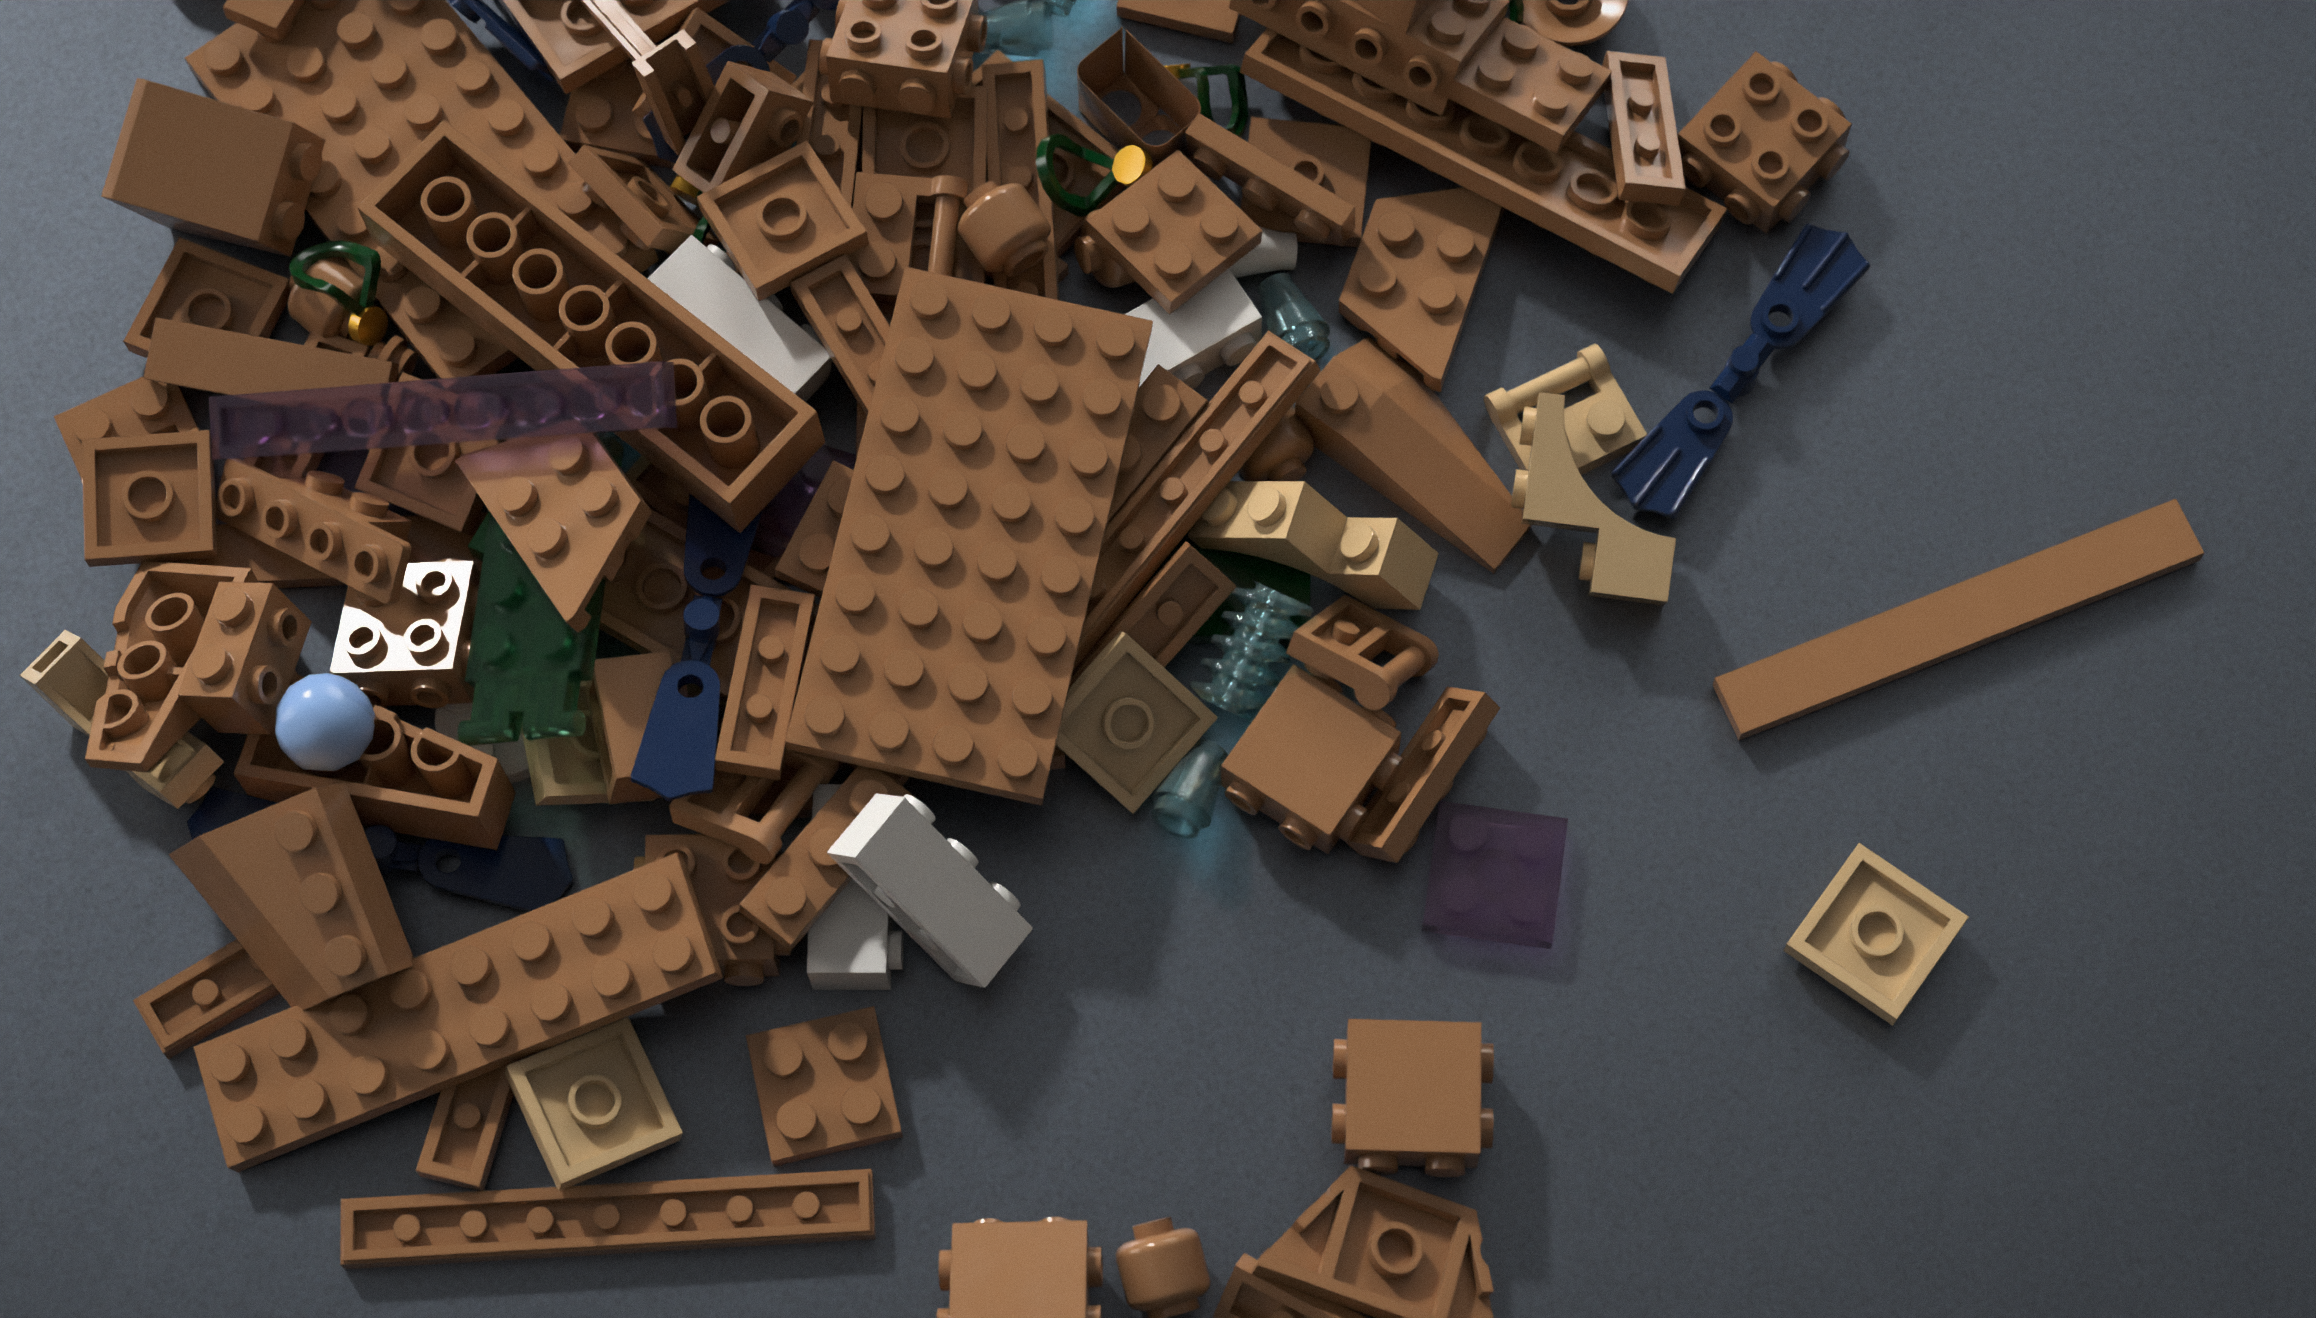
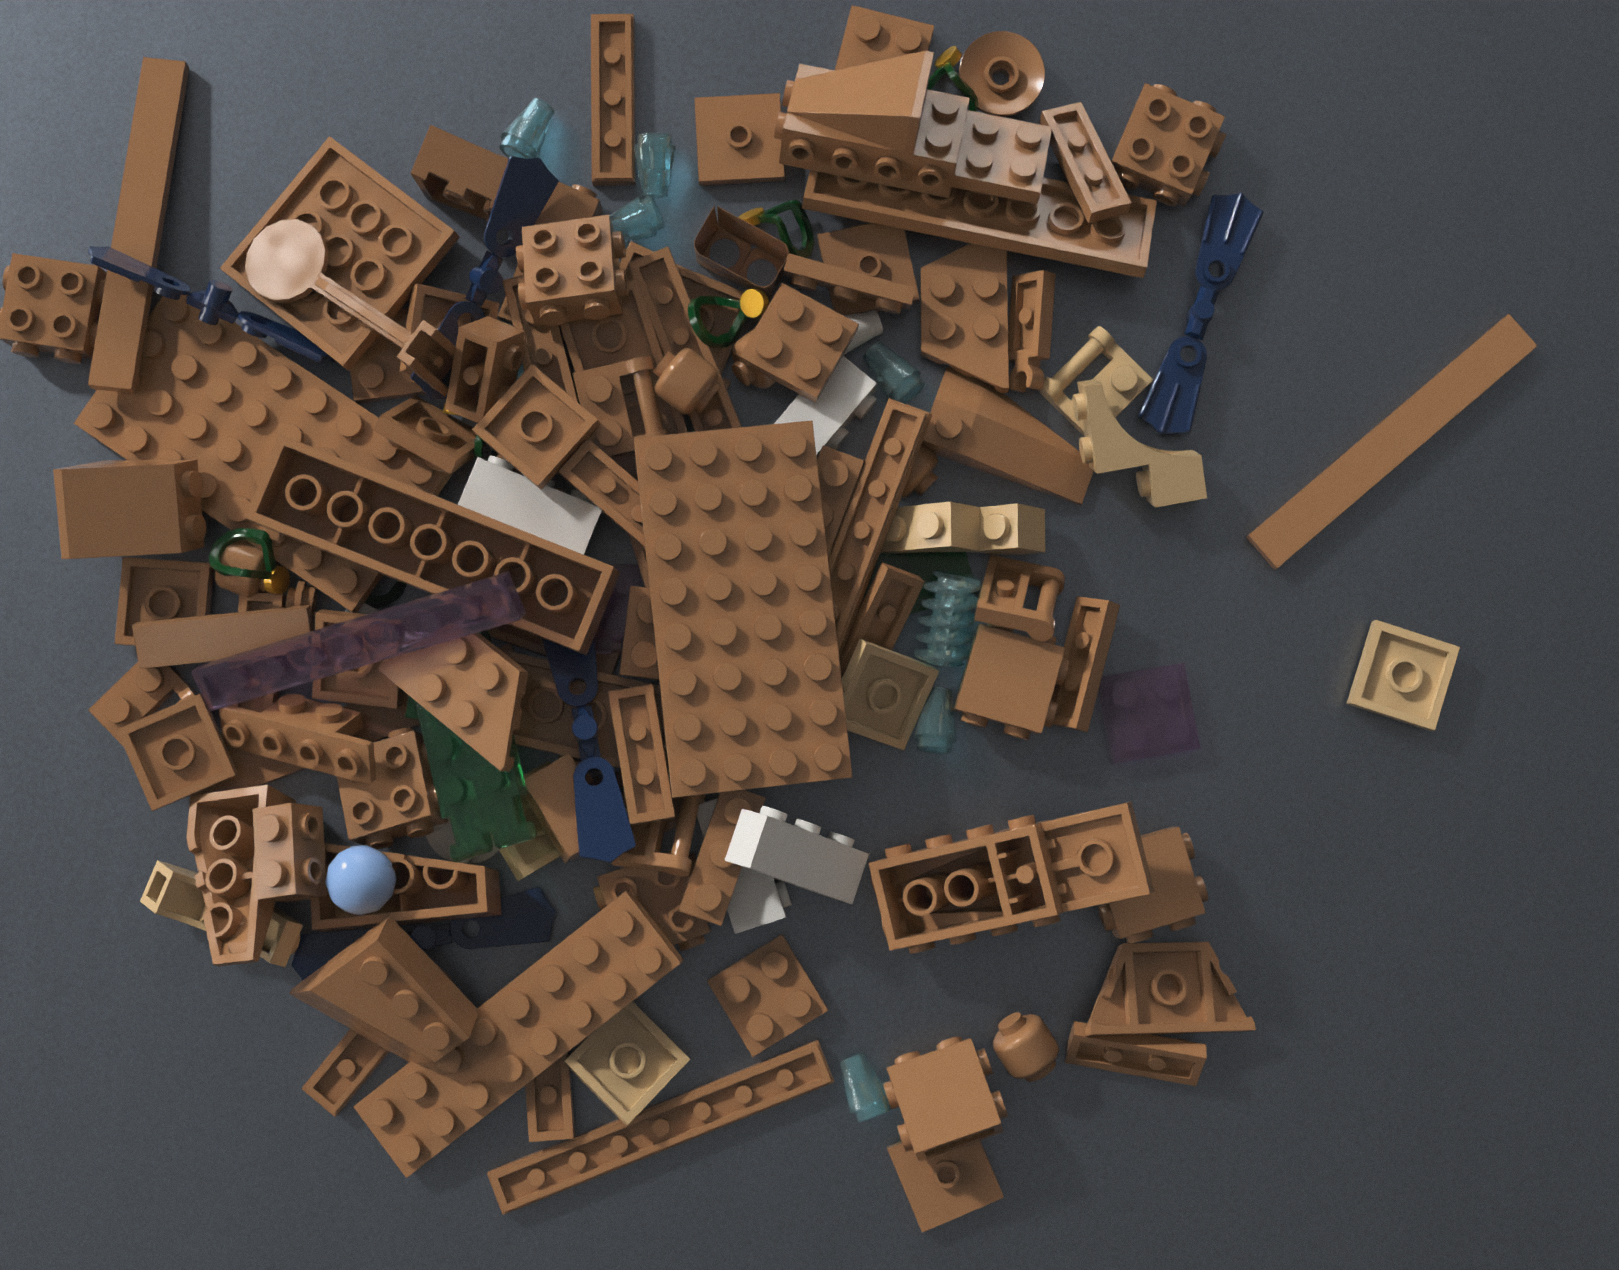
camera: 20 degrees left, 15 degrees up
none -> clear light blue cone [839,1053,891,1124]
none -> medium nougat wedge [868,801,1155,954]
none -> medium nougat plate [1008,270,1056,393]

